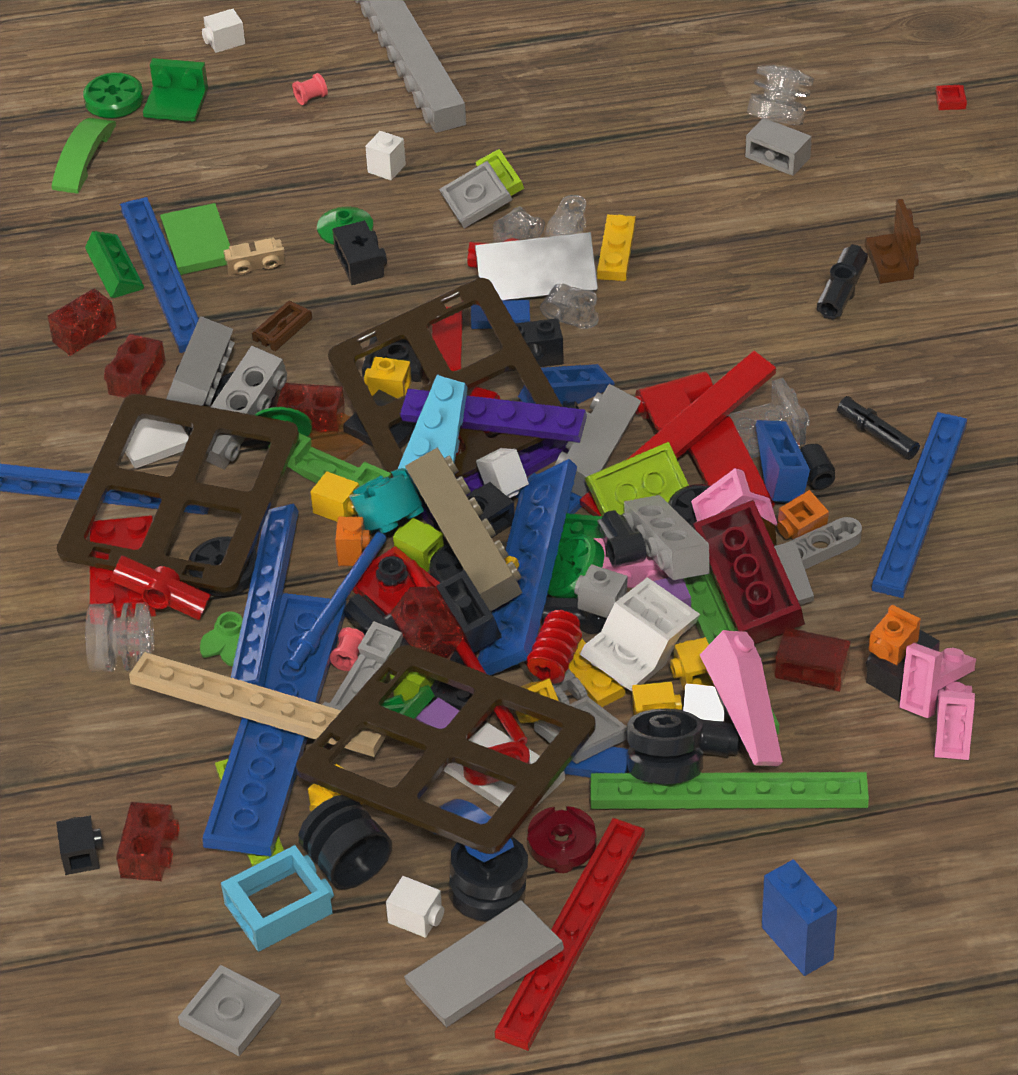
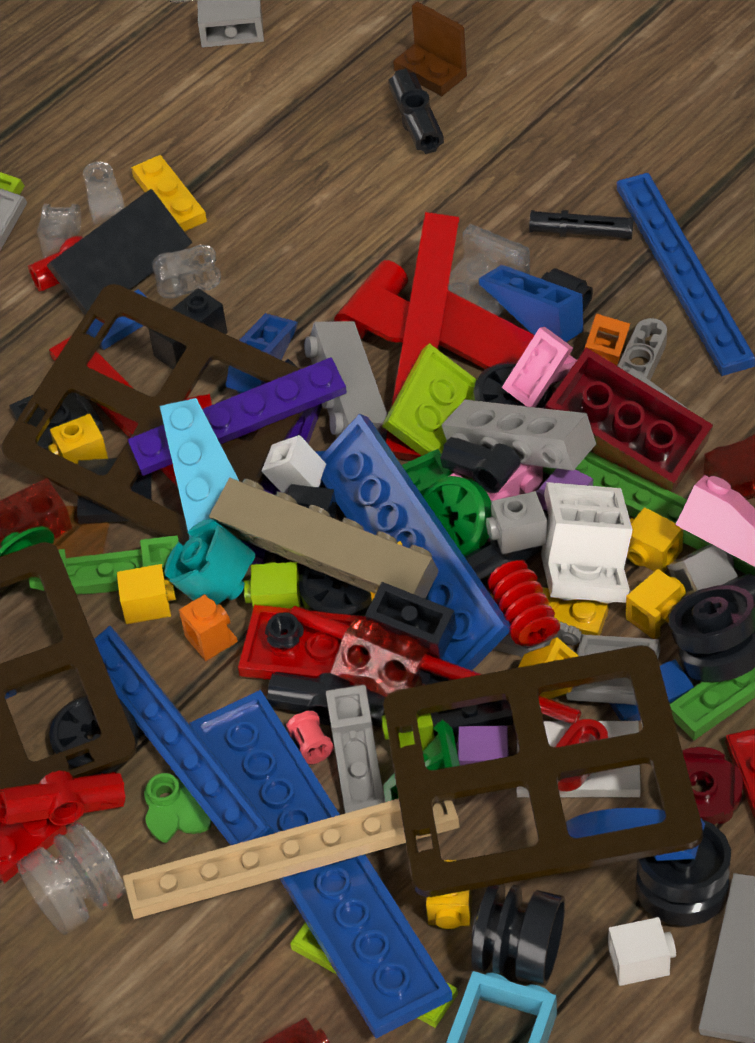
camera: 35 degrees left, 5 degrees up
blue bar [288,532,387,670] -> none

